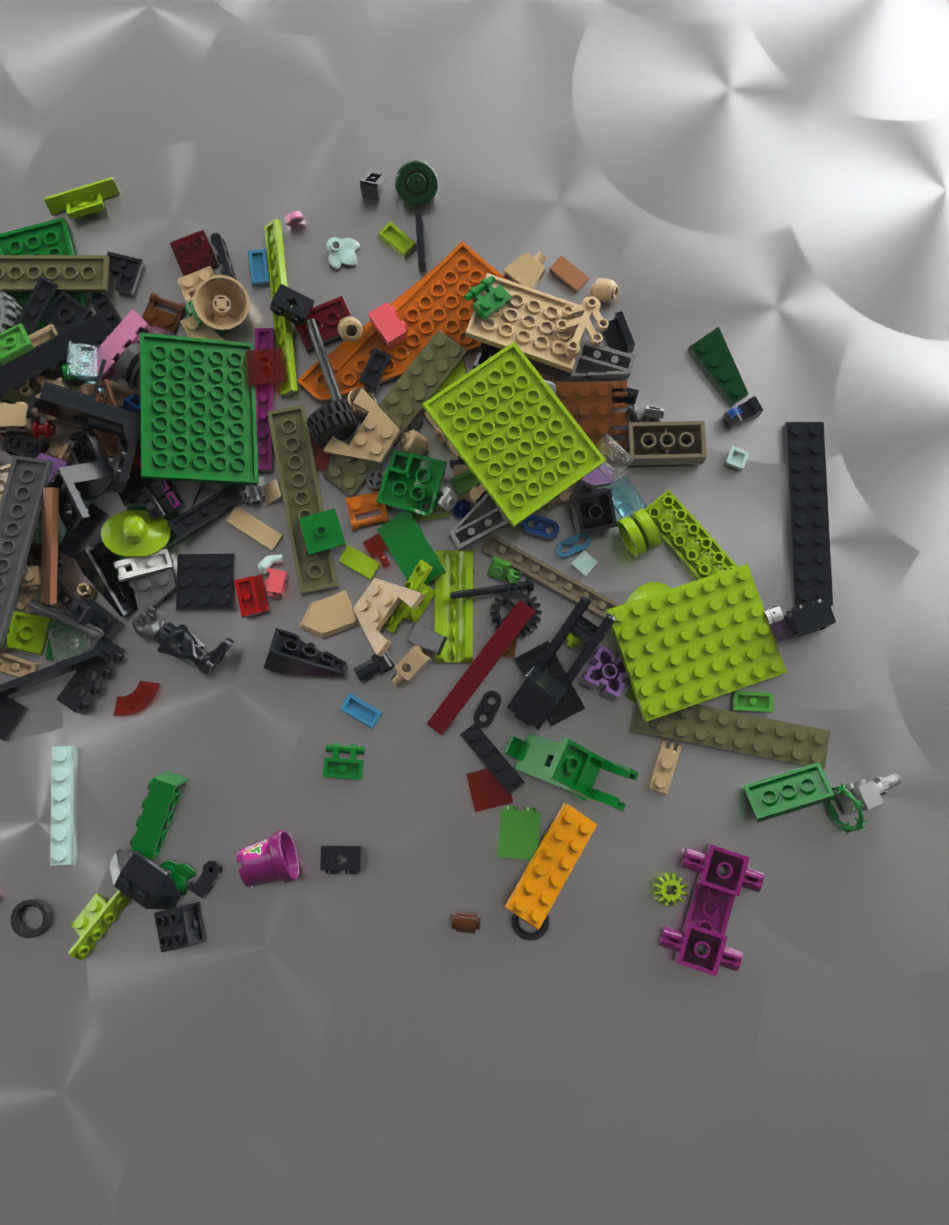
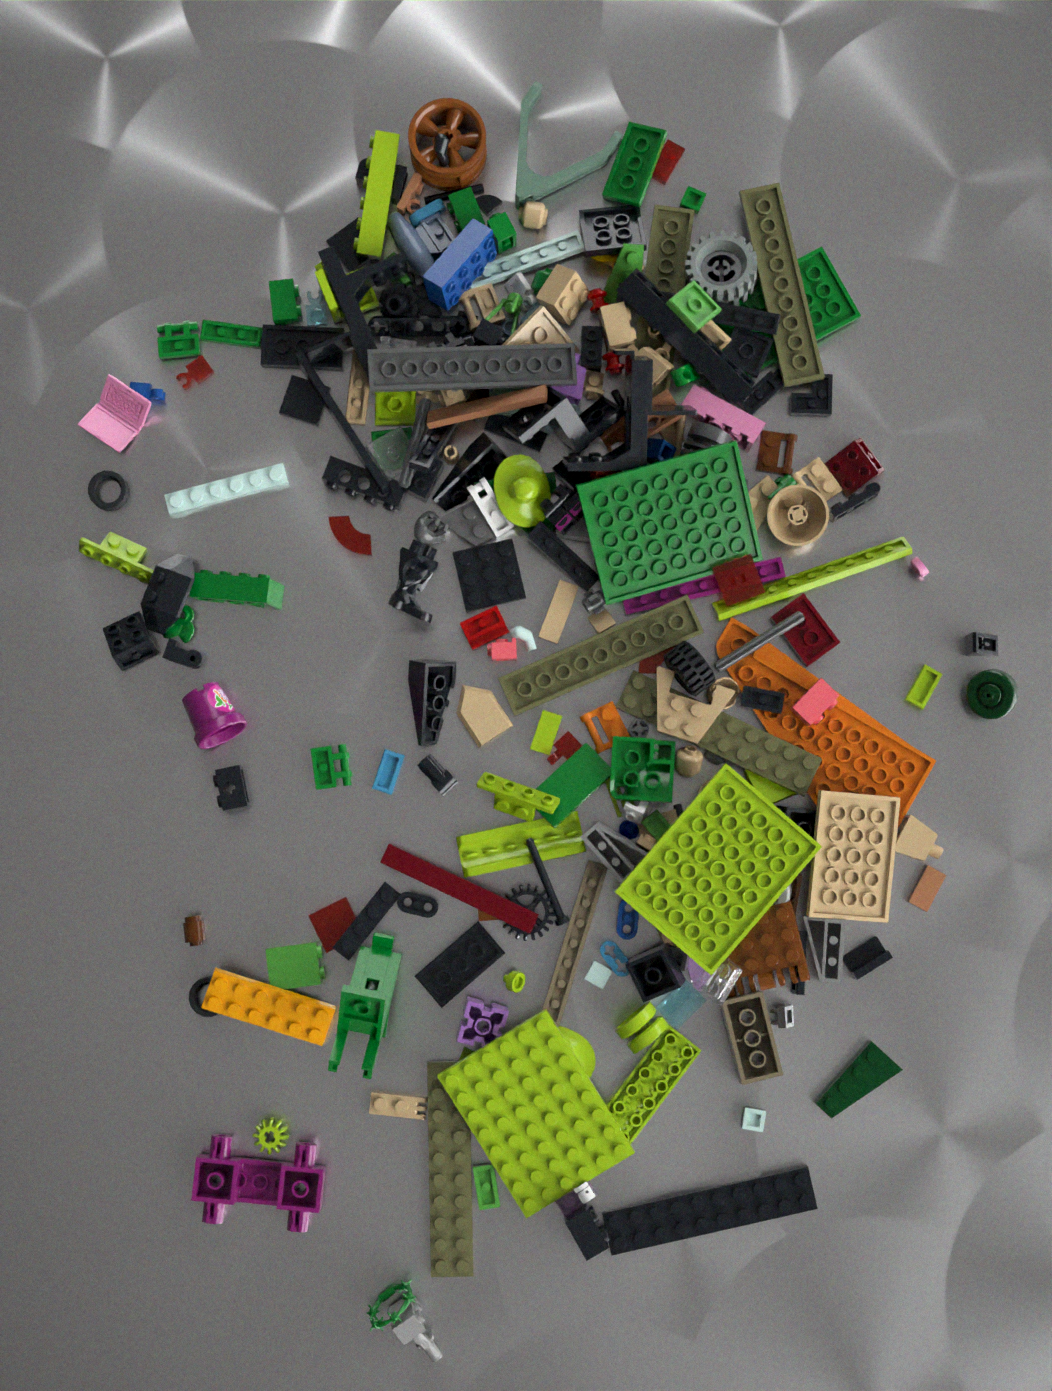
camera: 70 degrees right, 5 degrees up
lime bracket [44,177,119,220] -> none
clear light blue plate [68,341,98,381] -> none
dark azure tile [248,249,270,287] -> none
black brick [270,284,315,327] -> none
green plate [299,508,346,556] -> none
light aqua plate [326,237,360,270] -> none
tan head [337,316,363,342] -> none
tan wing [353,578,425,657] -> none
tan torso [391,645,434,687] -> none
tile [407,622,447,655] -> none
black tile [415,213,426,272] -> none
green plate [464,276,512,321] -> none
bright green plate [487,556,522,584] -> none
black piece [507,596,617,730] -> none
tan plant [556,296,609,358] -> none
tan head [590,278,619,304] -> none
black bar [625,406,640,422] -> none
black leg [723,396,763,428] -> none
green plate [743,762,835,822] -> none

